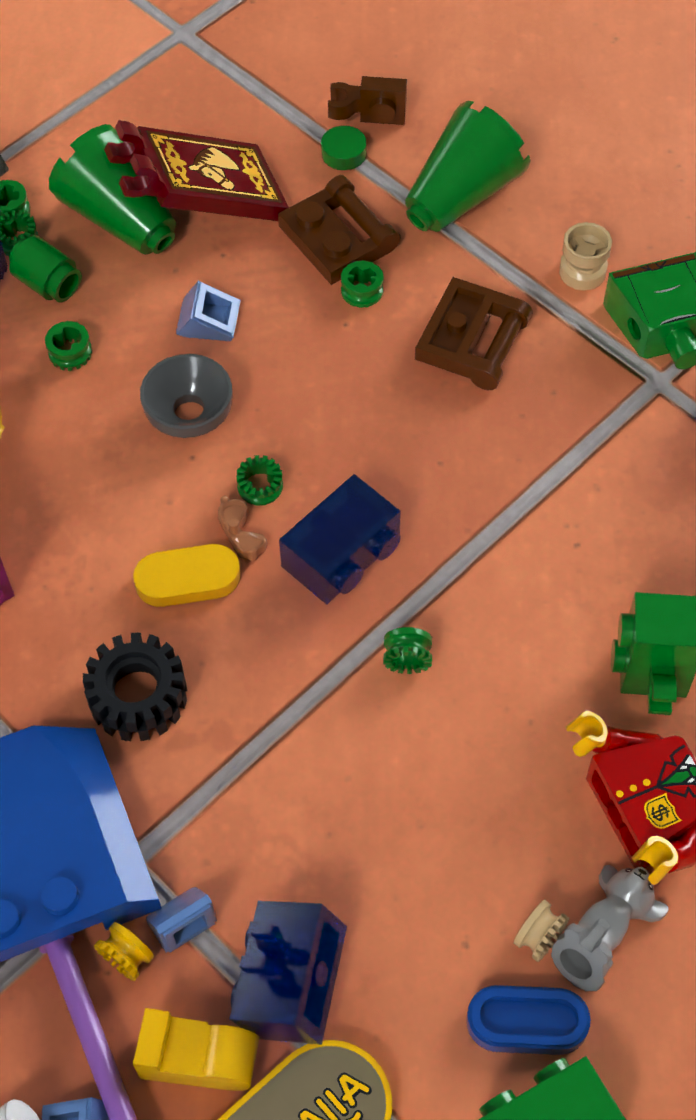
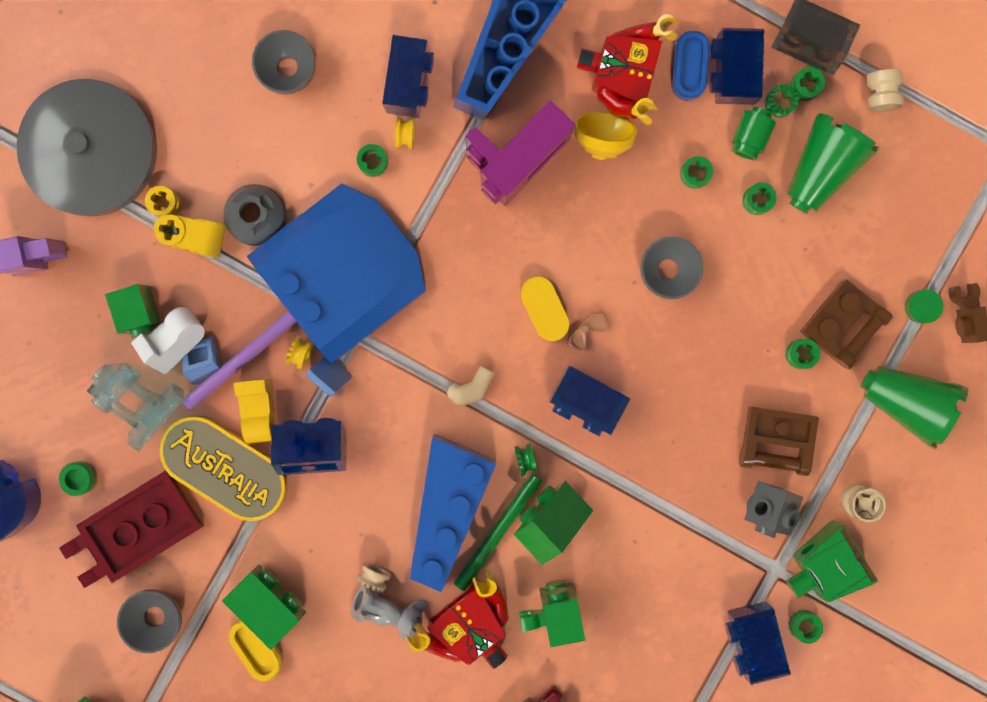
camera: 75 degrees right, 30 degrees up
black tyre [83,633,187,741] -> none
tile [104,120,289,221] -> none
medium blue slope [176,281,241,341] -> none
green bush [236,455,283,506] -> none
blue tile [466,985,591,1055] -> none
none -> blue wedge [410,434,496,592]
none -> tan arm [447,366,495,406]
none -> green bar [454,473,542,591]
none -> green brick [513,481,594,565]
none -> green bush [742,182,777,215]
none -> dark grey brick [744,481,803,538]
none -> tan wheel [866,69,904,112]

